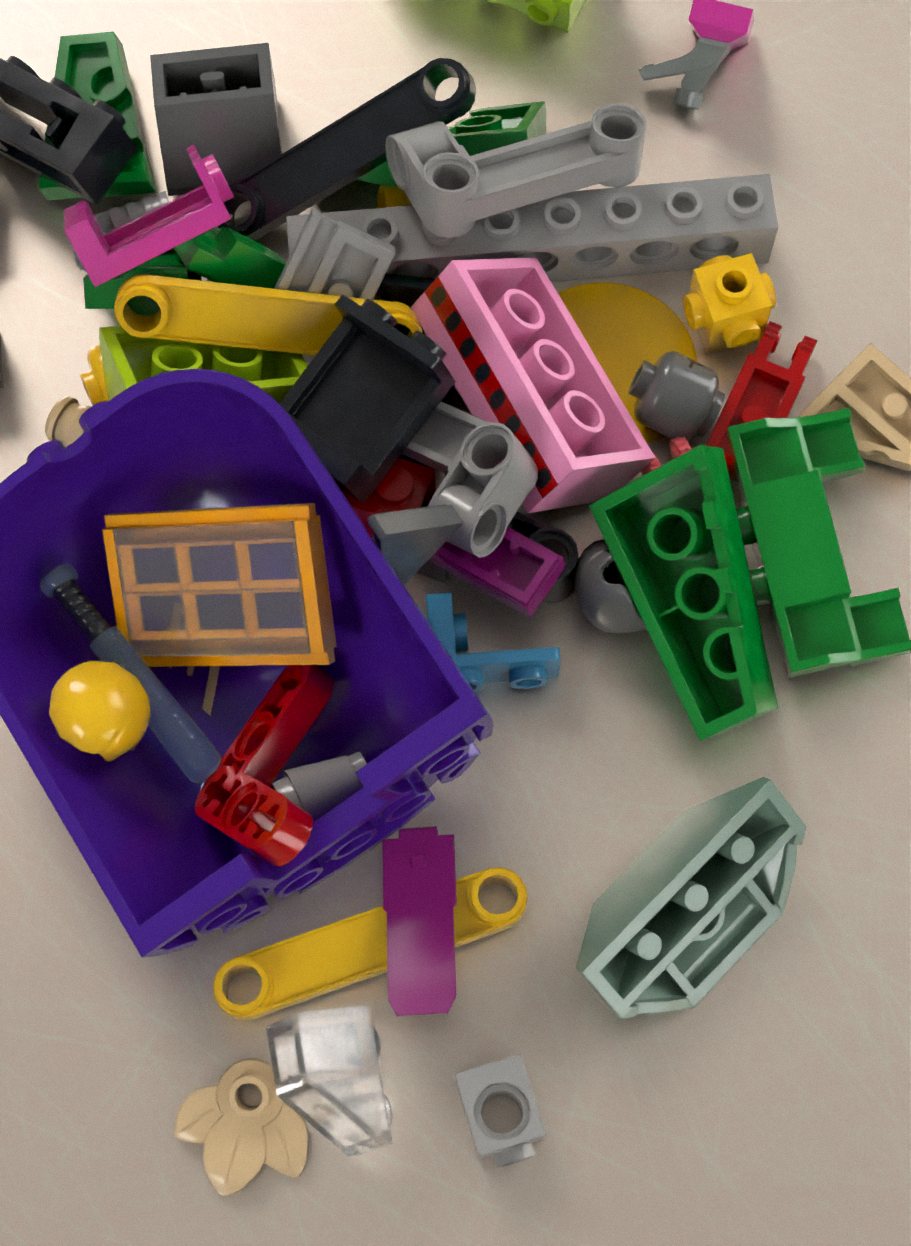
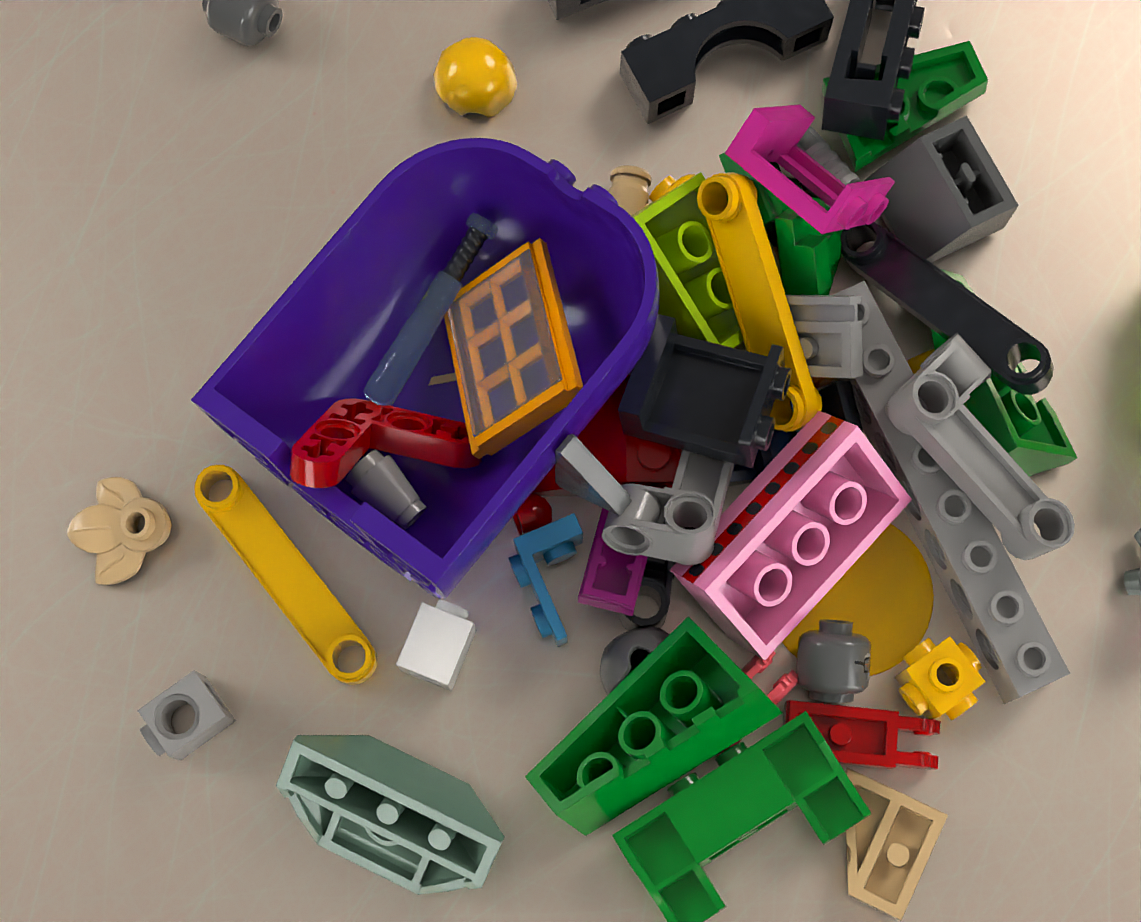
camera: 70 degrees right, 5 degrees up
yellow hair [49,661,151,762] -> none
clear slope [266,1005,393,1156] -> none
magenta piece [382,826,457,1016] -> none
none -> white brick [396,600,477,691]

